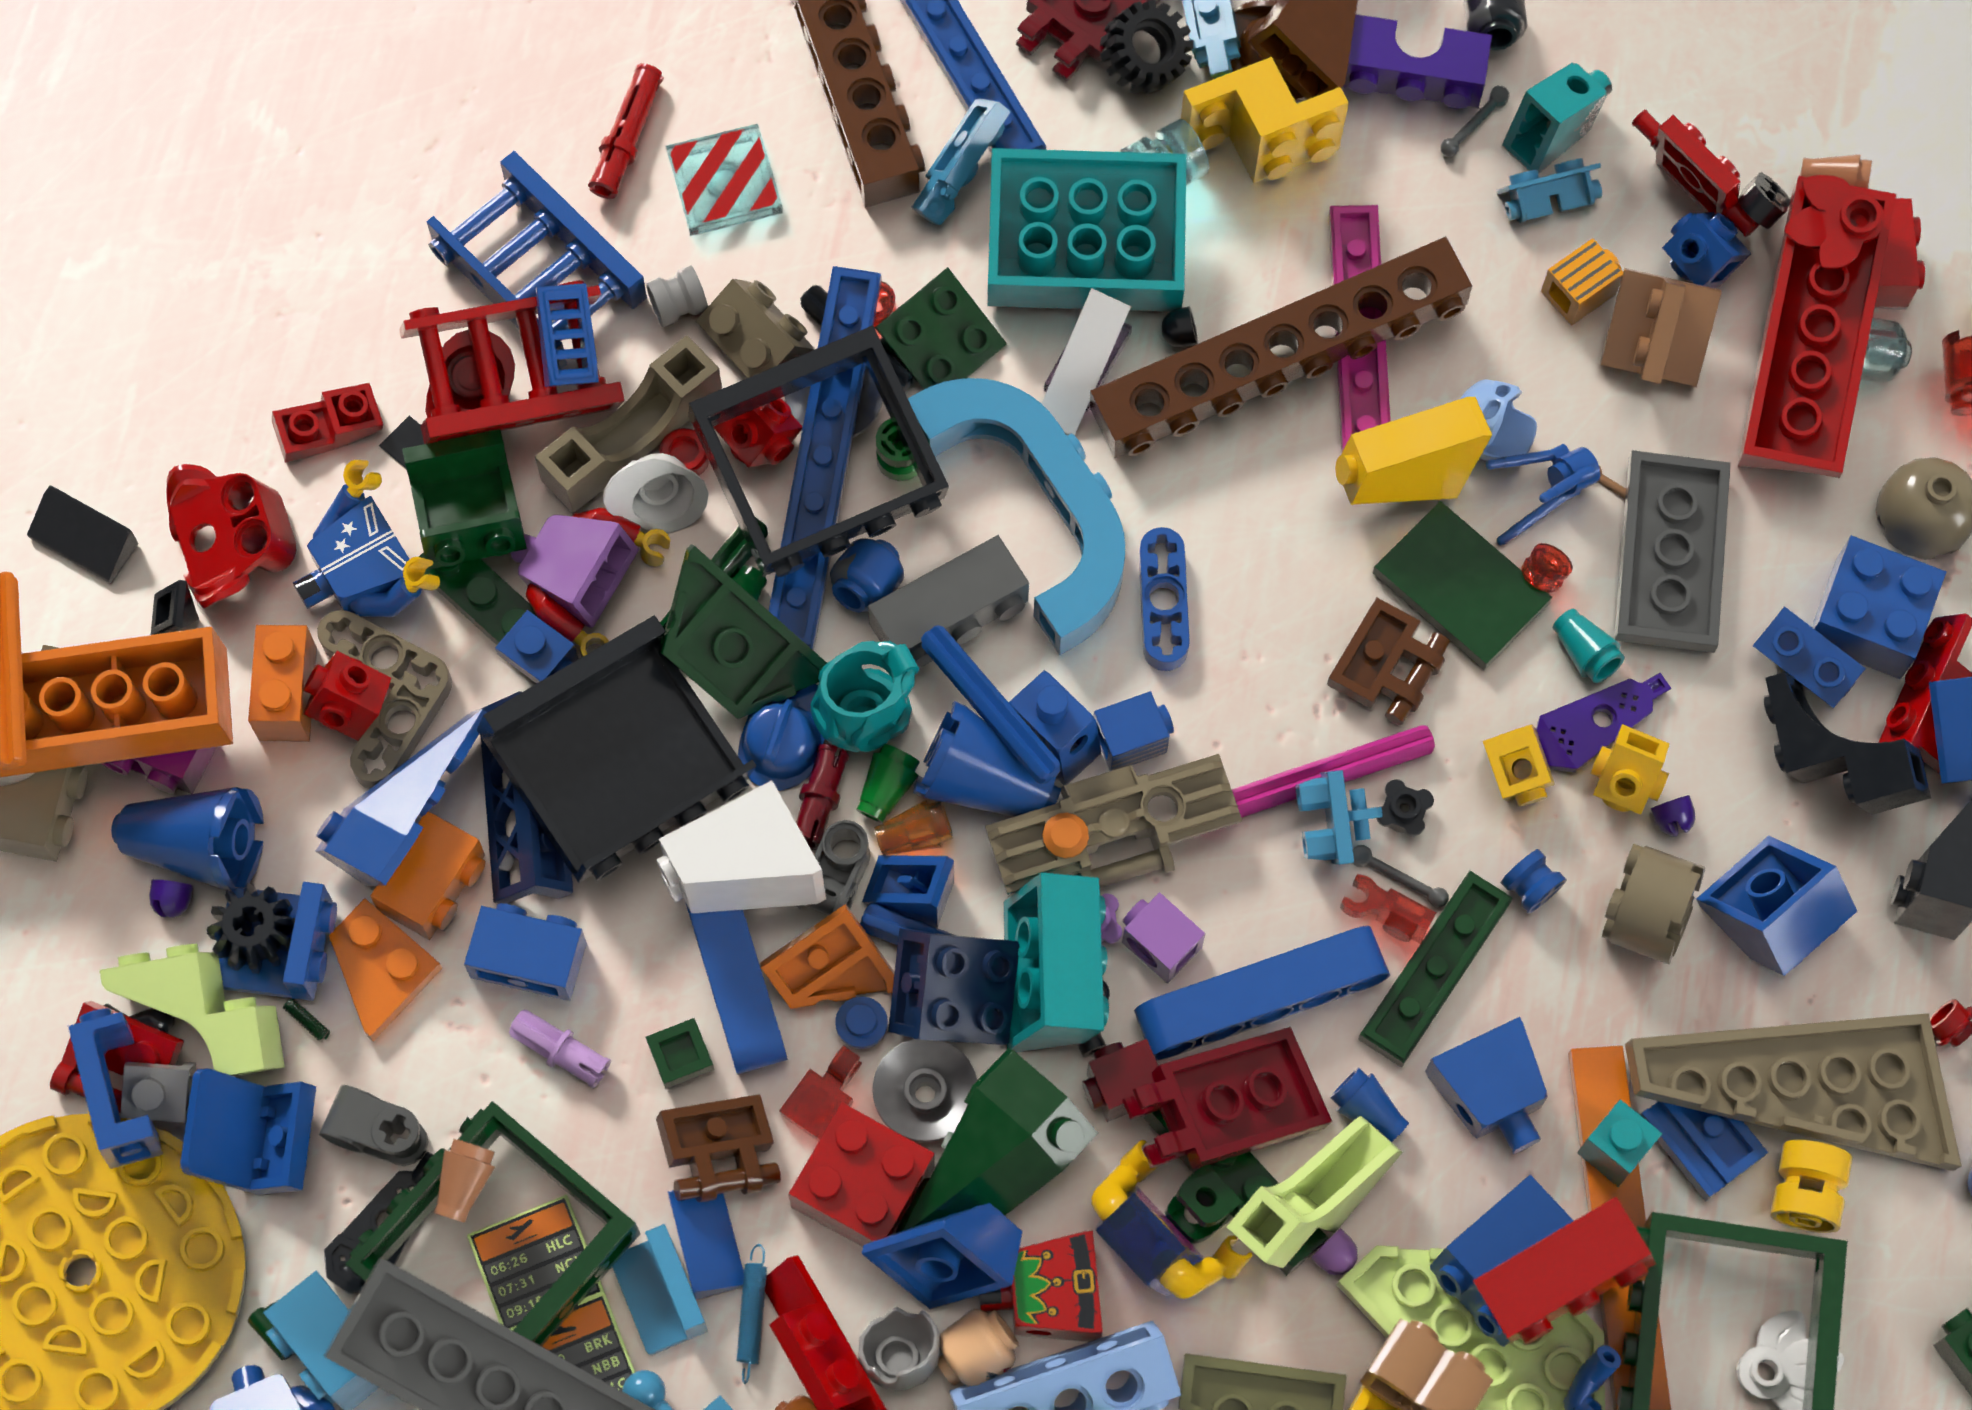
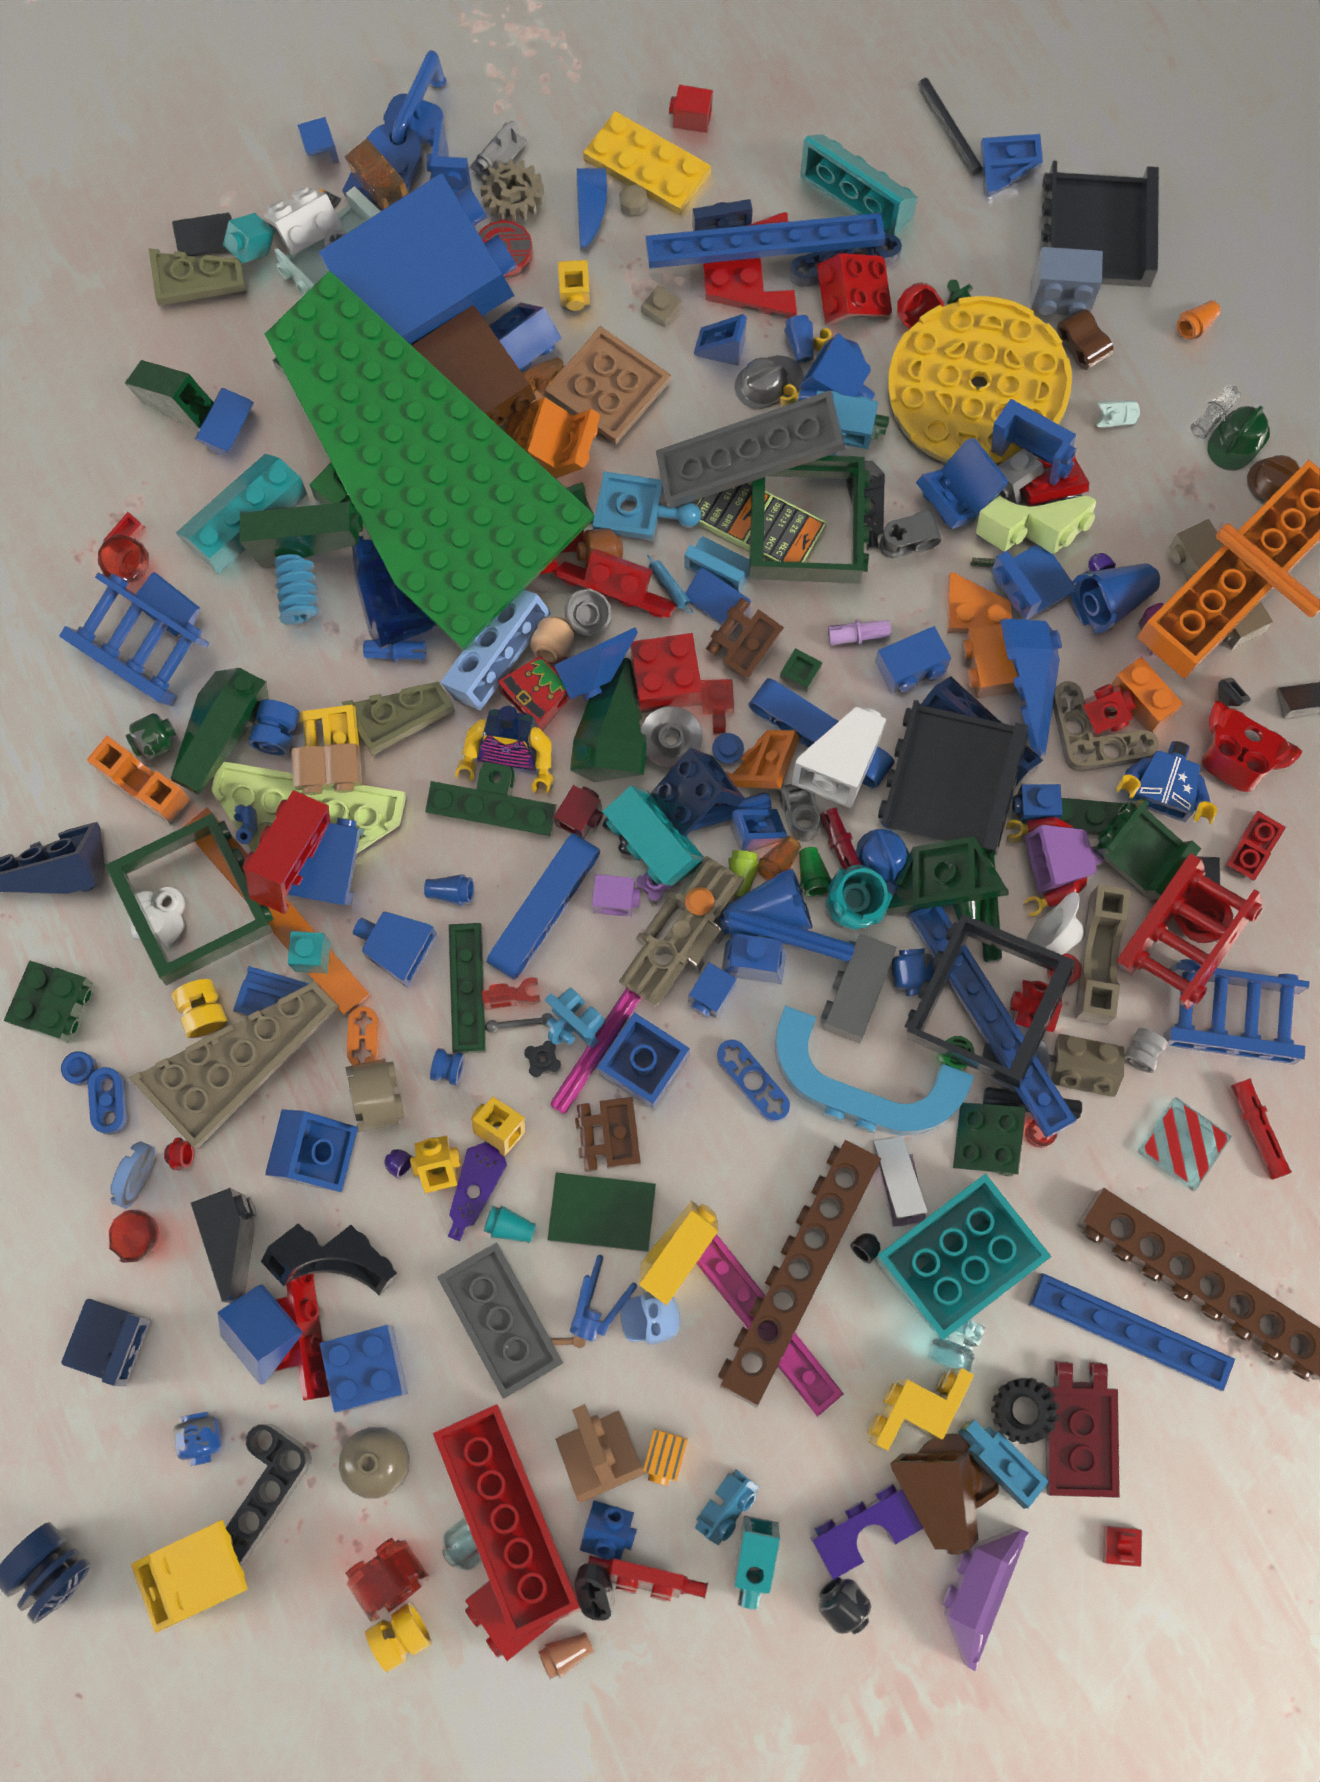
camera: 145 degrees right, 5 degrees up
black gear [207,883,295,974] -> none
nougat cone [434,1139,496,1223] -> none
blue slope [535,283,599,387] -> none
dark azure hinge [911,98,1011,225] -> none
dark red tile [1122,1027,1333,1169] -> none
yellowish green arch [1227,1117,1403,1268] -> none
medium lavender hinge [1311,1228,1358,1275] -> none
dark grey hinge [1440,86,1509,157] -> none
clear red bush [1521,543,1573,593] -> none
blue hinge [1753,606,1866,708] -> none
red plate [1784,175,1885,269] -> none
none -> orange beam [347,1006,380,1065]
none -> blue brick [597,1012,690,1110]
none -> lime cone [728,850,760,898]

